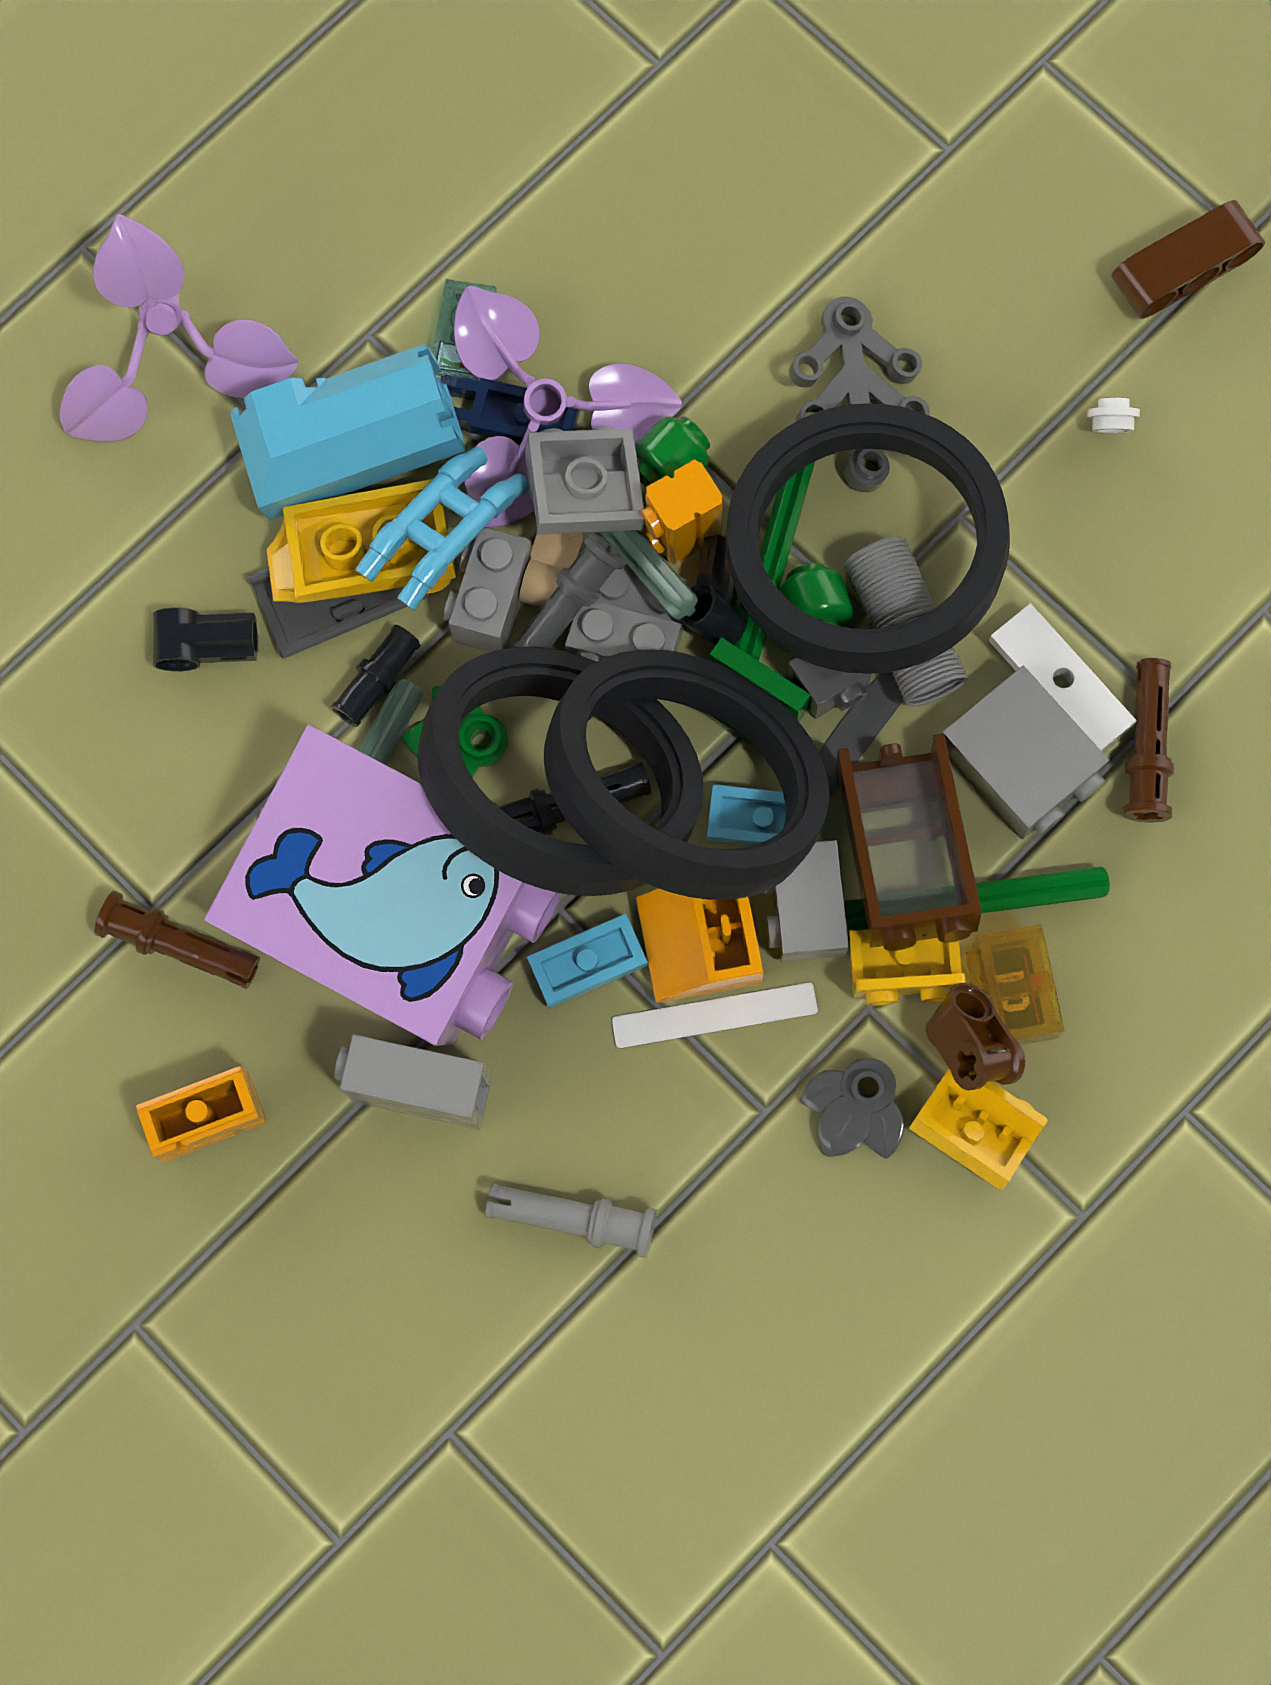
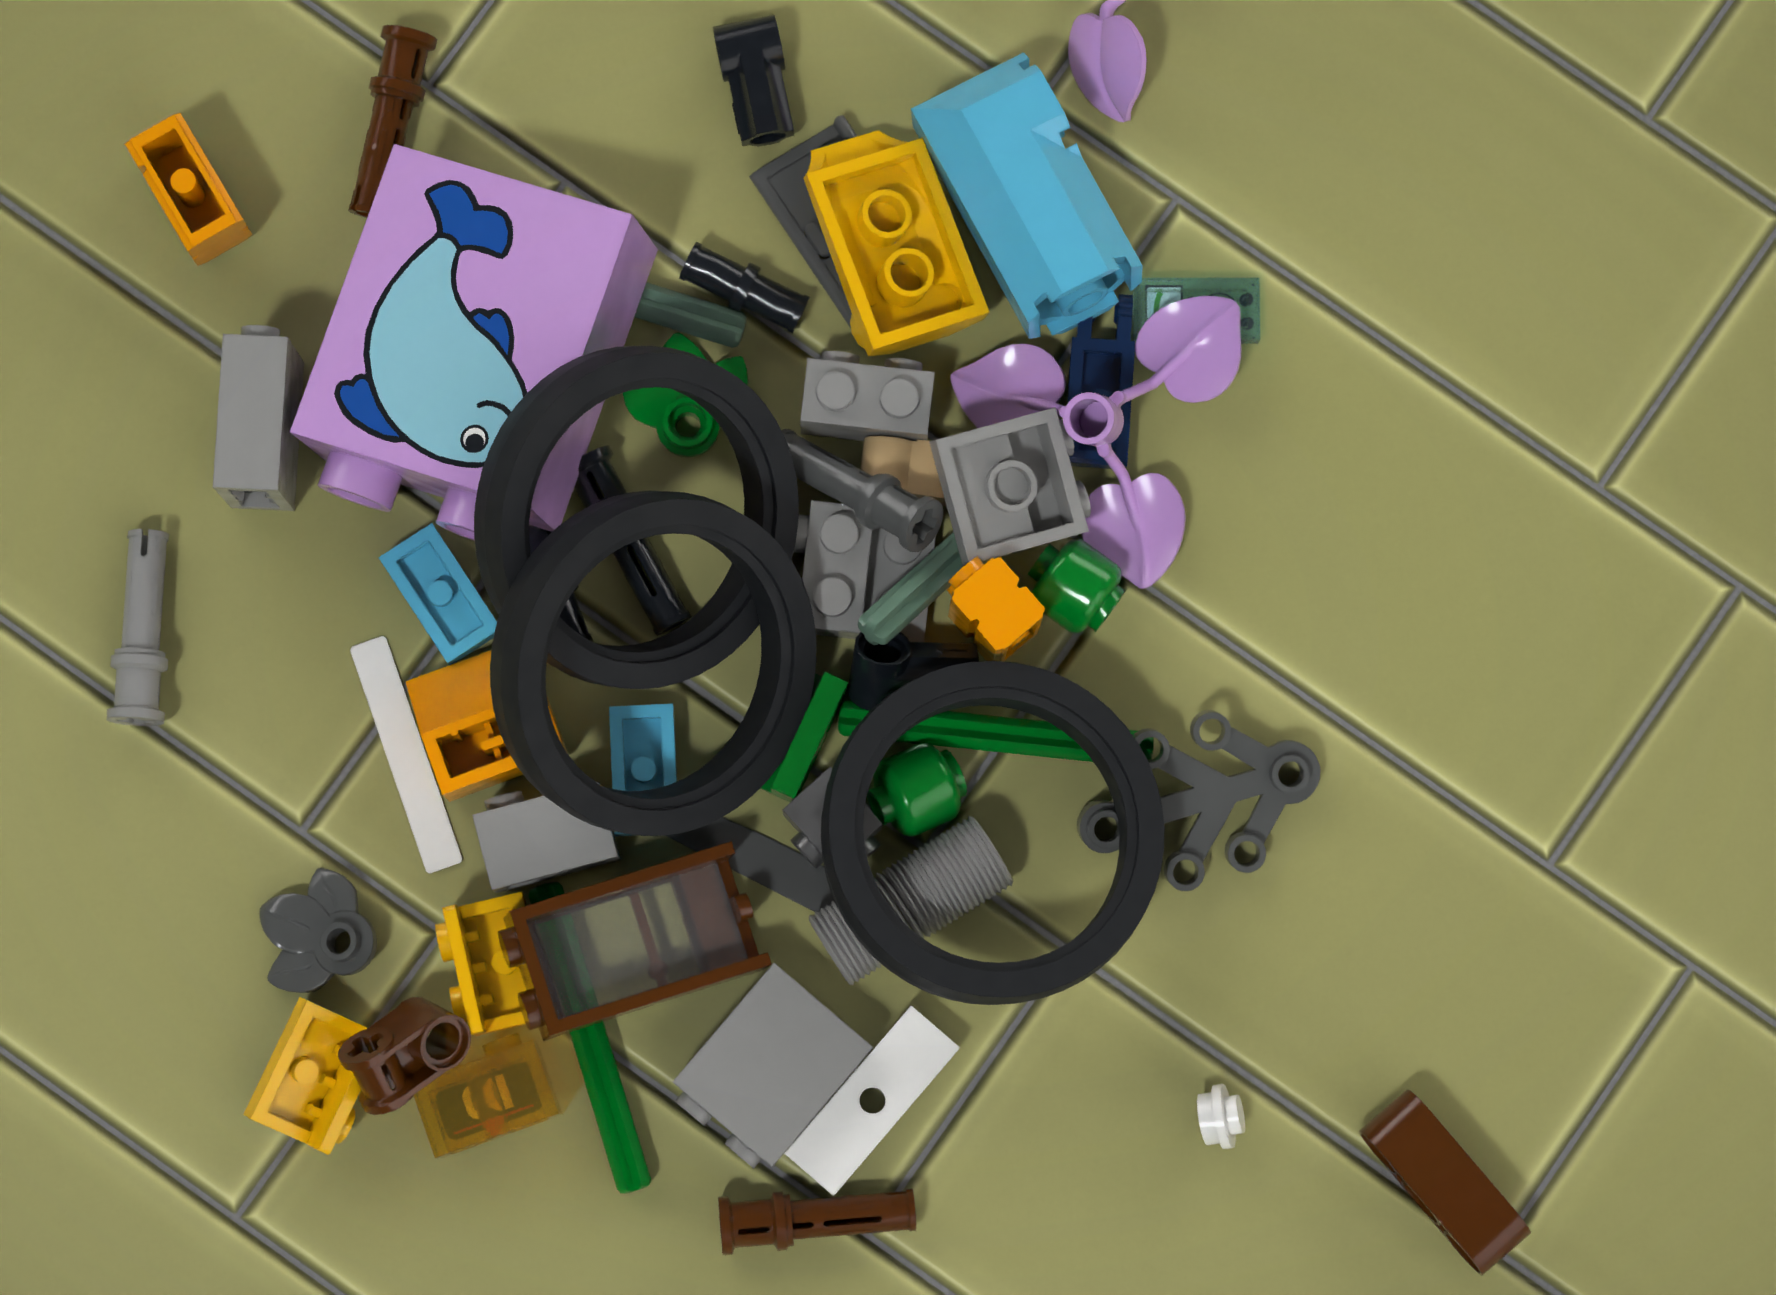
camera: 70 degrees right, 5 degrees up
medium azure piece [355,447,529,610] -> none

